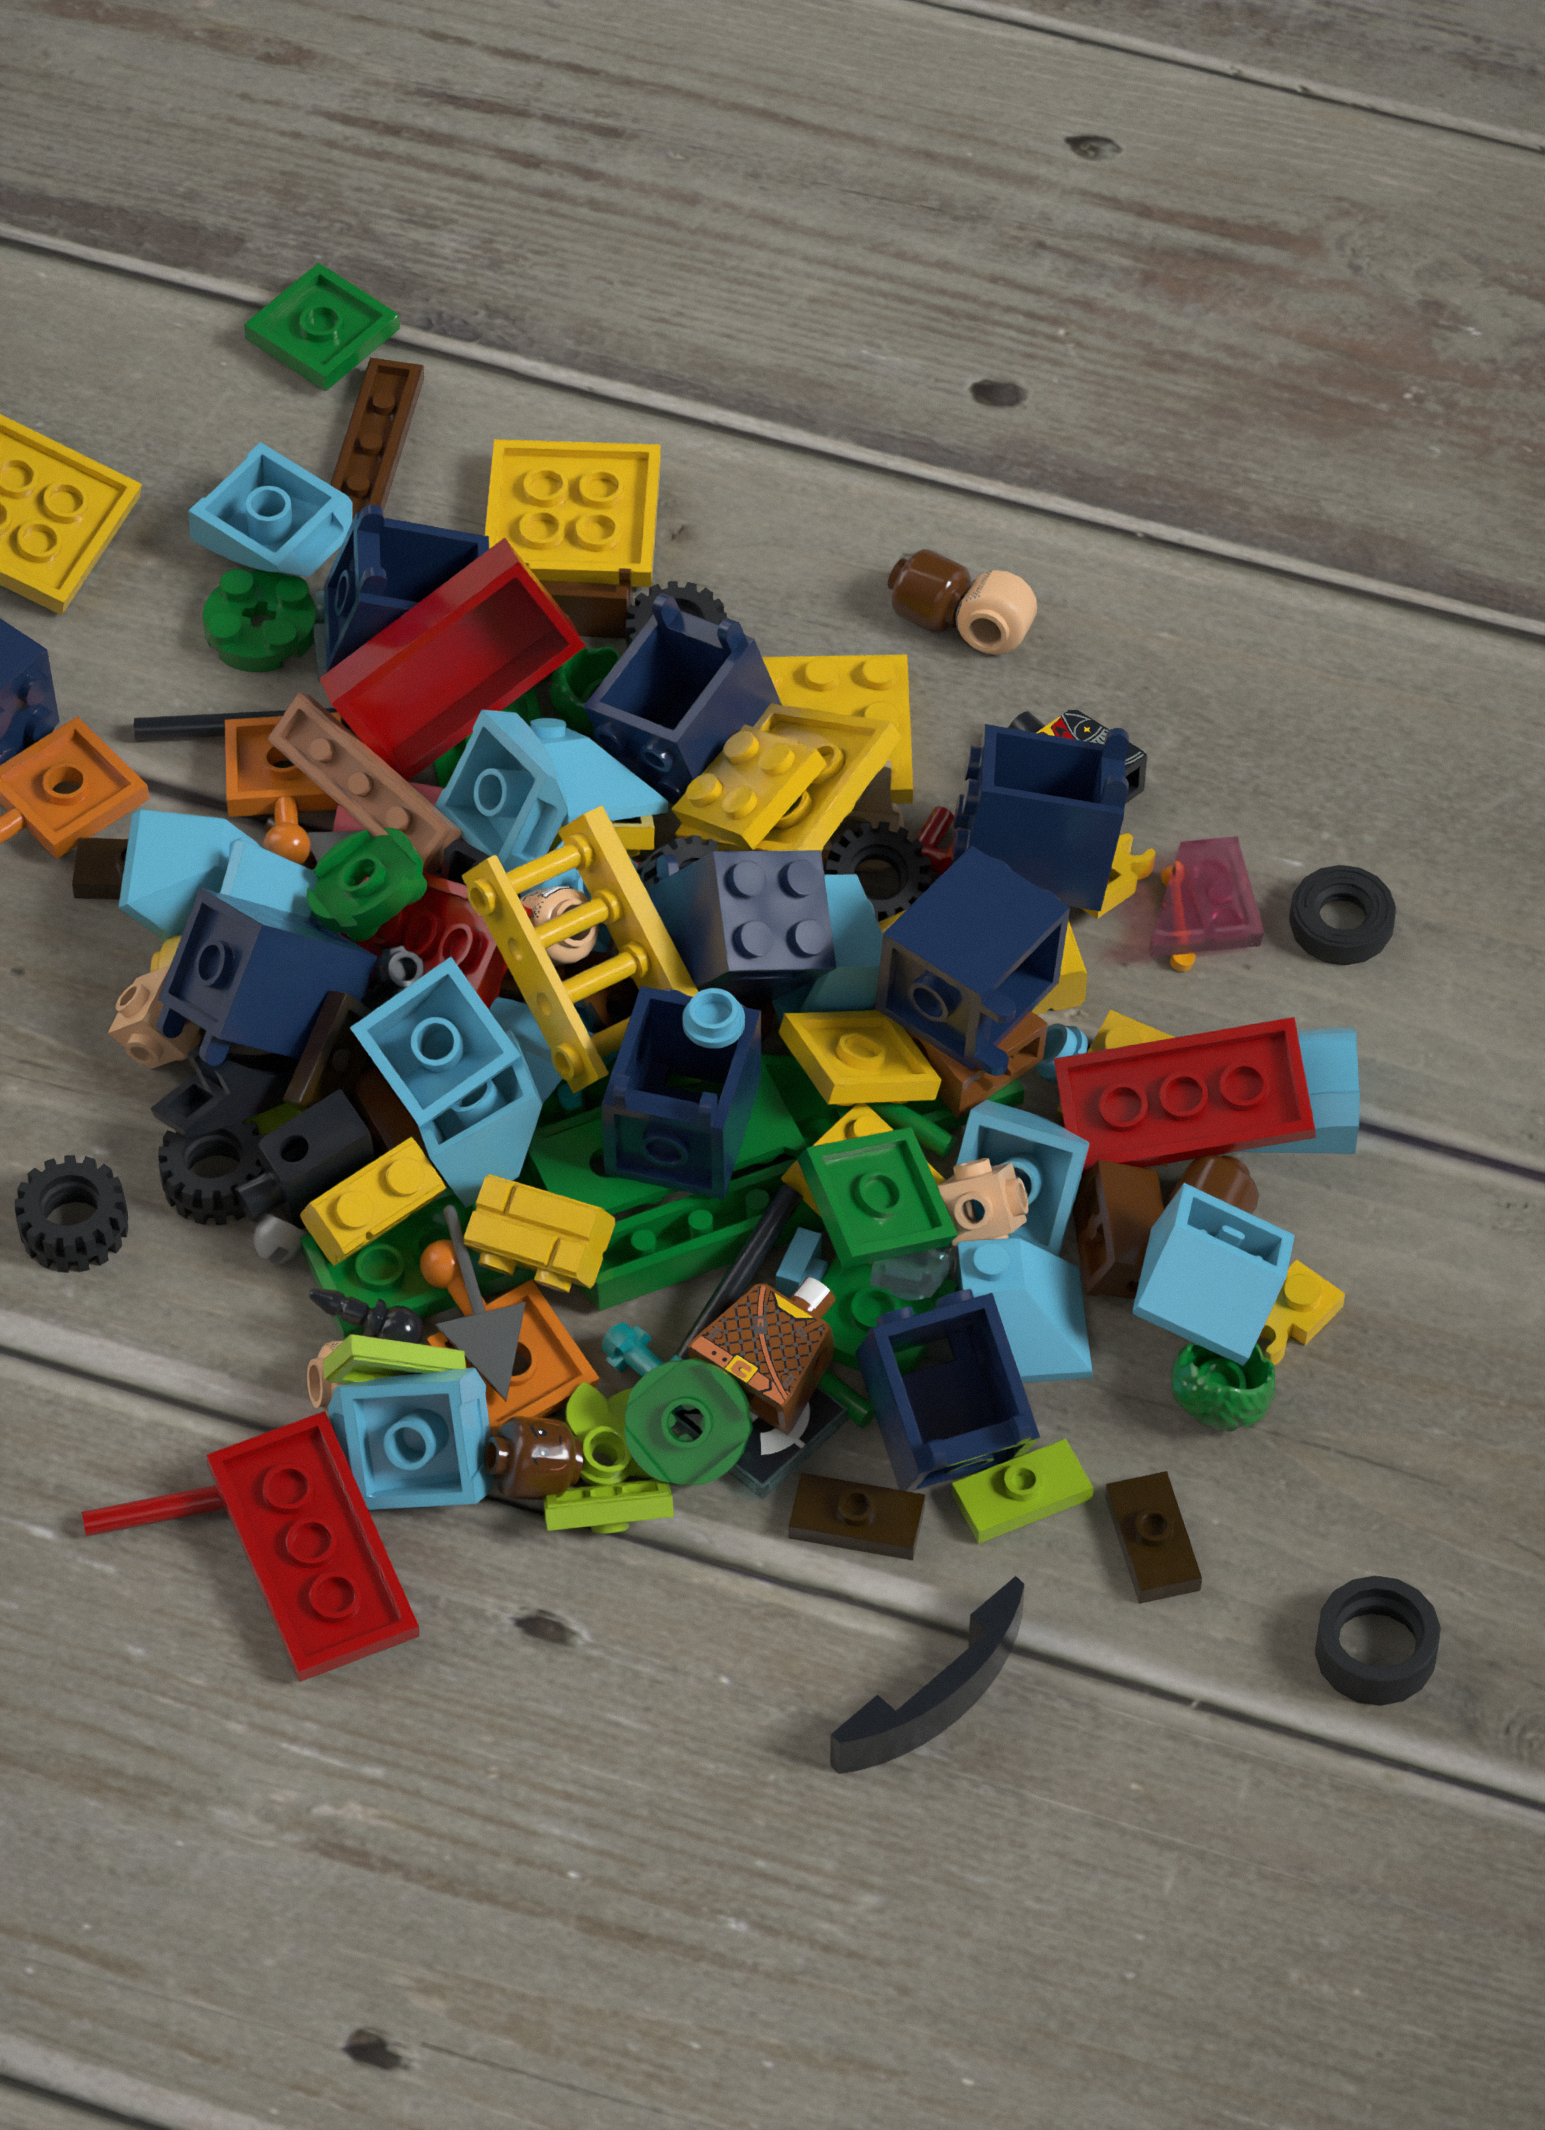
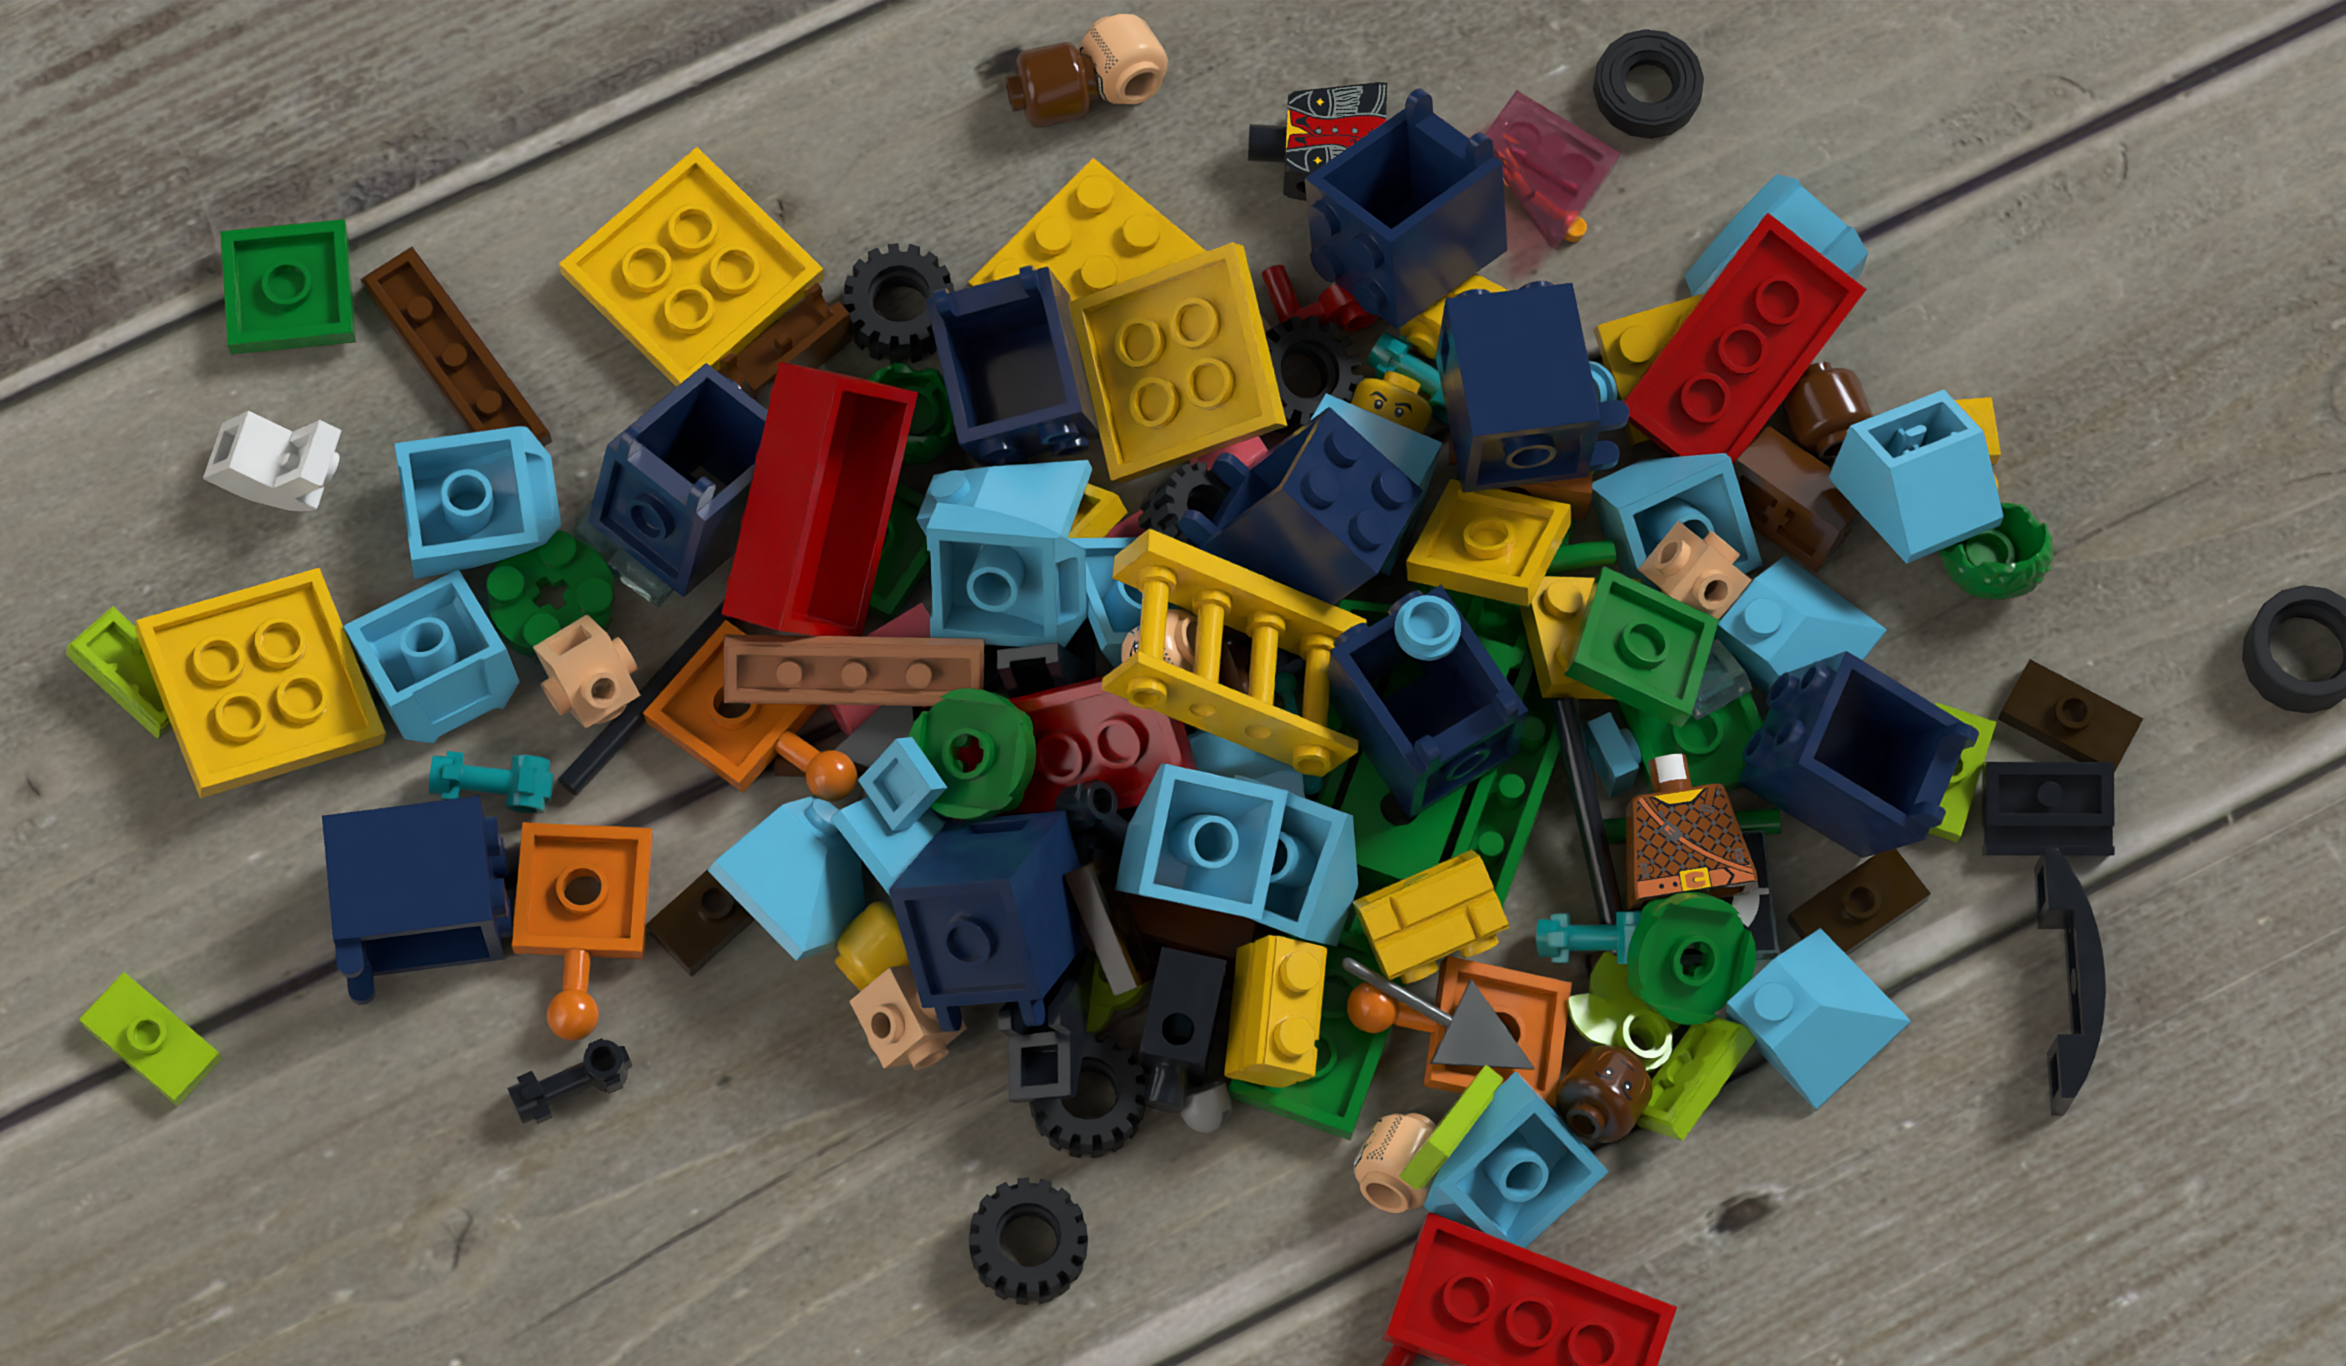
camera: 50 degrees left, 15 degrees up
black bar [309,1288,424,1344] -> none
yellow plate [671,725,827,850] -> none
none -> white brick [203,411,342,511]
none -> medium azure slope [343,569,520,744]
none -> teal bar [429,751,554,814]
none -> light nougat brick [533,614,641,728]
none -> medium azure plate [858,737,947,831]
none -> medium azure slope [1726,928,1911,1111]
none -> black plate [1982,762,2115,856]

